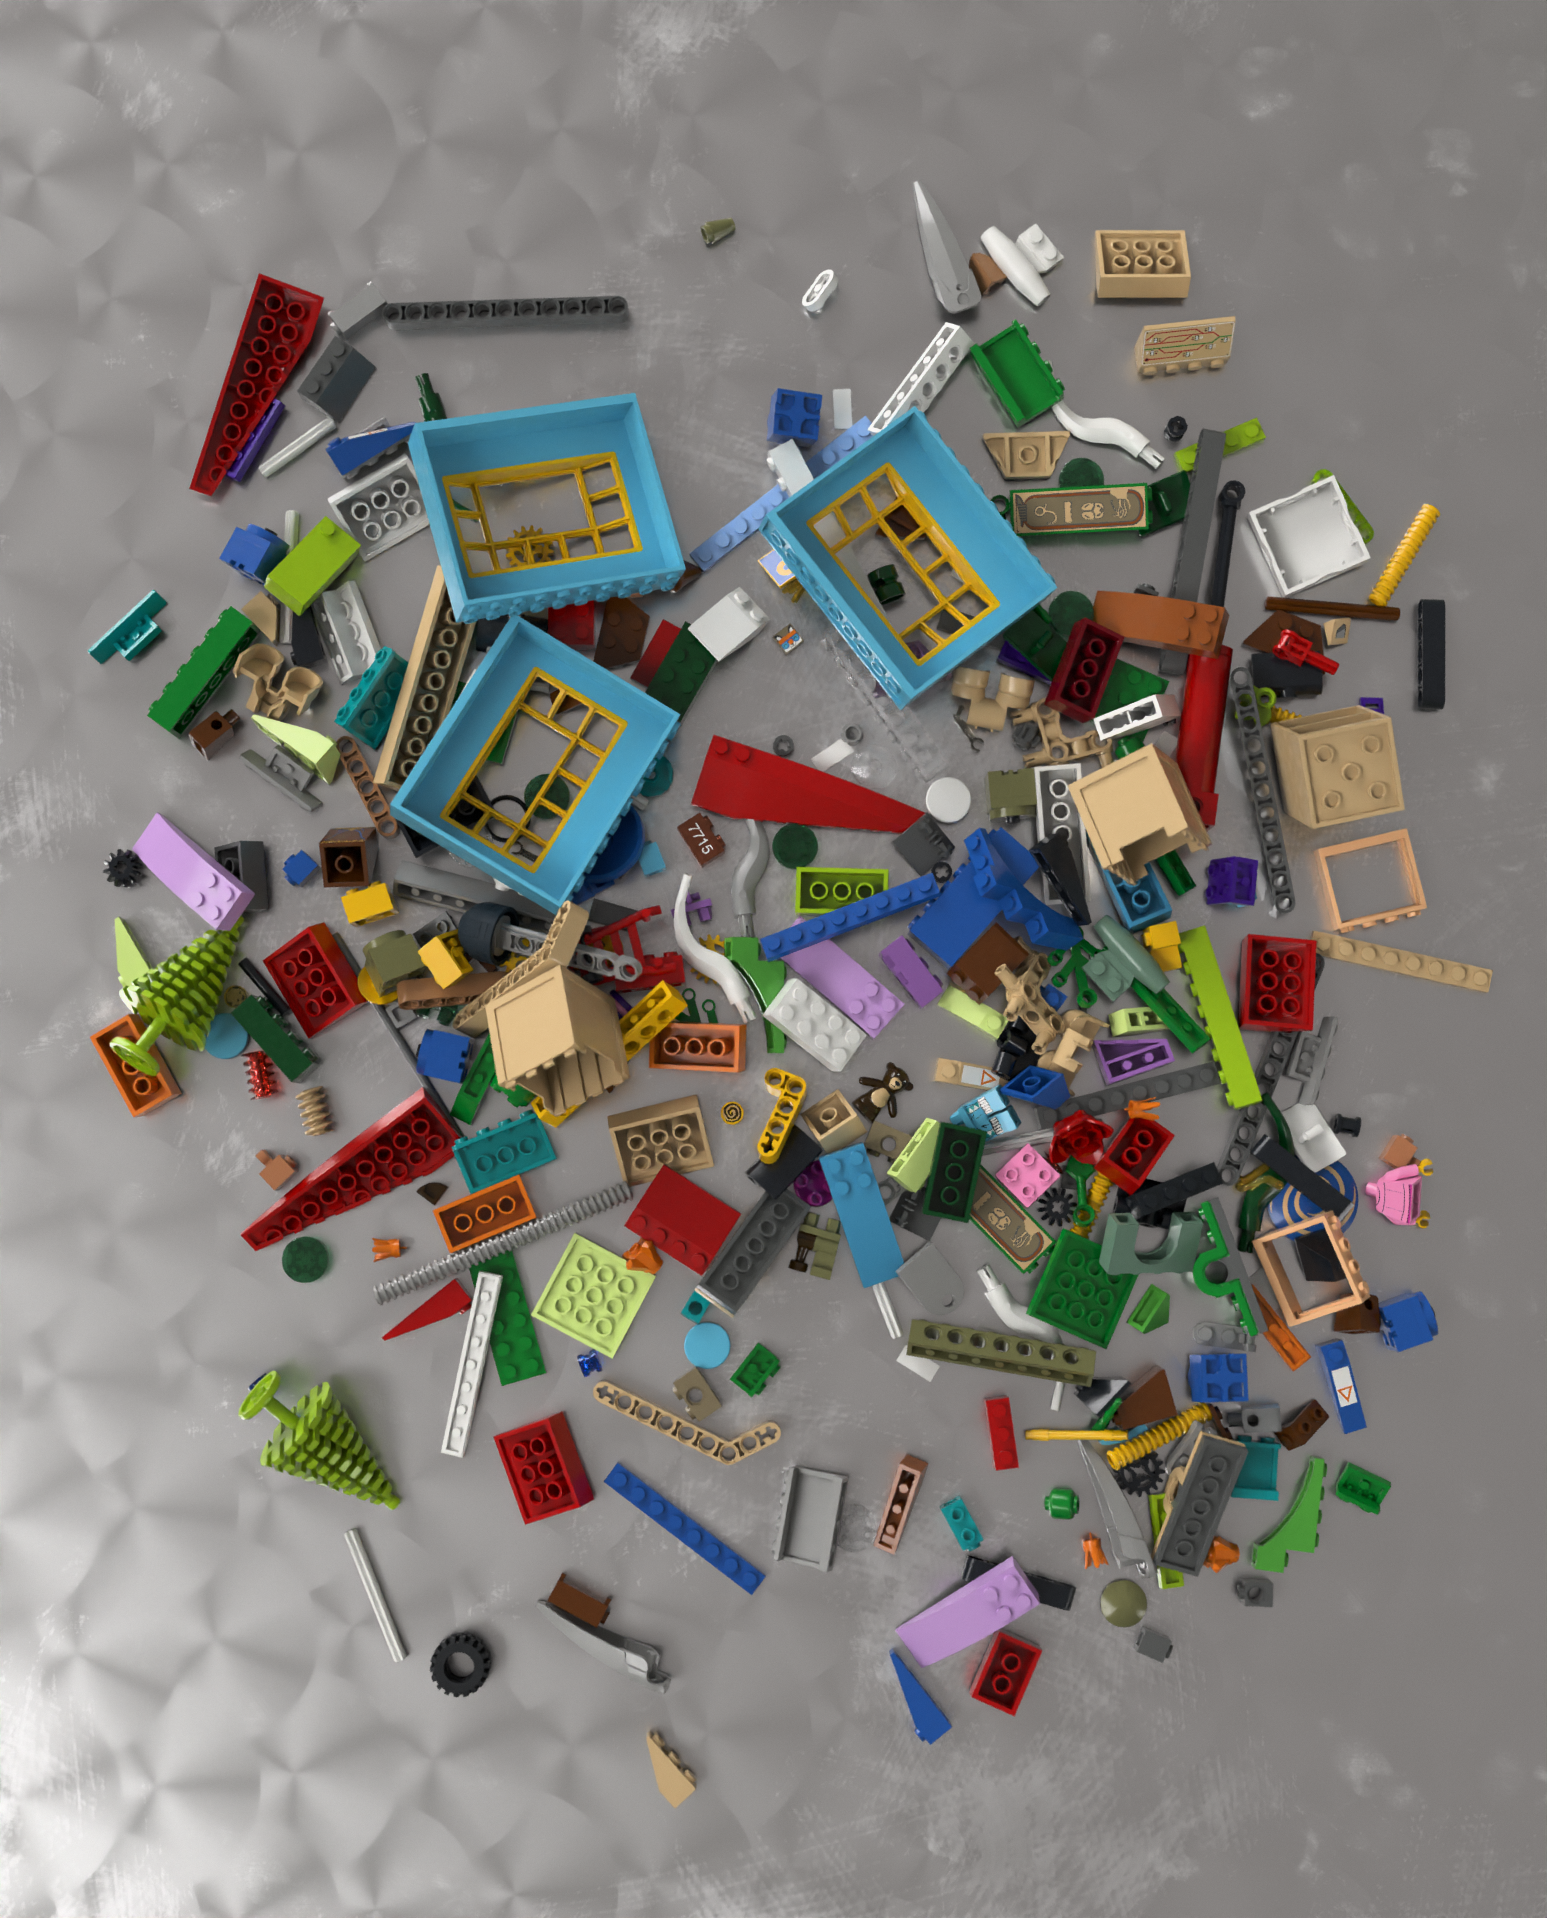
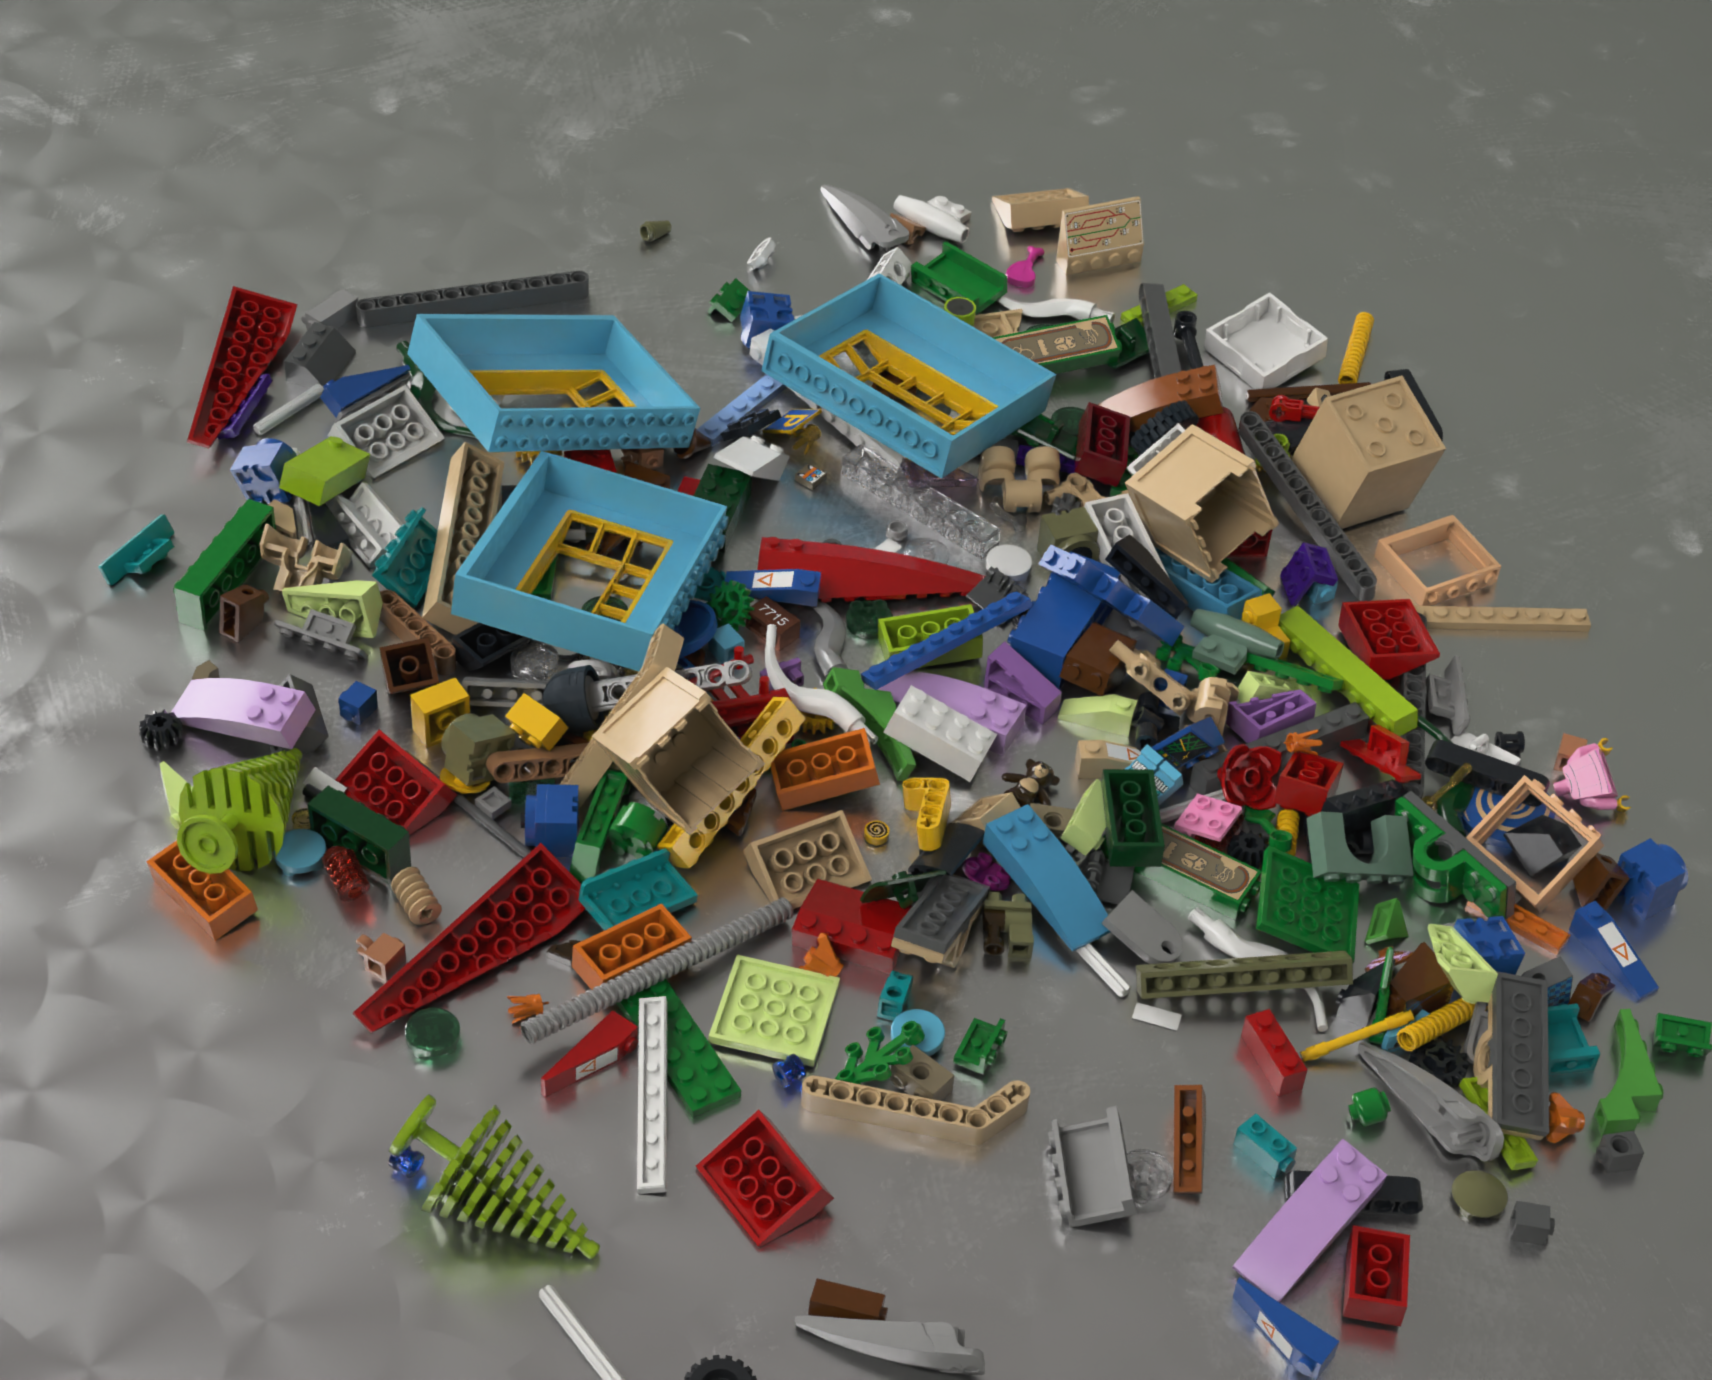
camera: 15 degrees left, 40 degrees down
blue plate [604,1462,766,1595] -> none
orange piece [1083,1532,1109,1569] -> none
black bush [1164,416,1188,442] -> none
none -> dark tan piece [192,660,220,680]
none -> white sticker [303,767,347,793]
none -> green gear [706,580,754,632]
none -> green bracket [707,278,750,323]
none -> black plate [720,408,782,441]
none -> blue slope [725,569,821,607]
none -> green plant [835,1021,925,1085]
none -> dark green shield [860,870,946,909]
none -> piece [944,297,976,326]
none -> dark pink piece [1006,246,1045,288]
none -> black wheel [1130,400,1199,456]
none -> red bracket [1340,725,1421,783]
none -> dark orange dish [1364,946,1413,972]
none -> yellowish green wedge [1428,924,1498,1004]

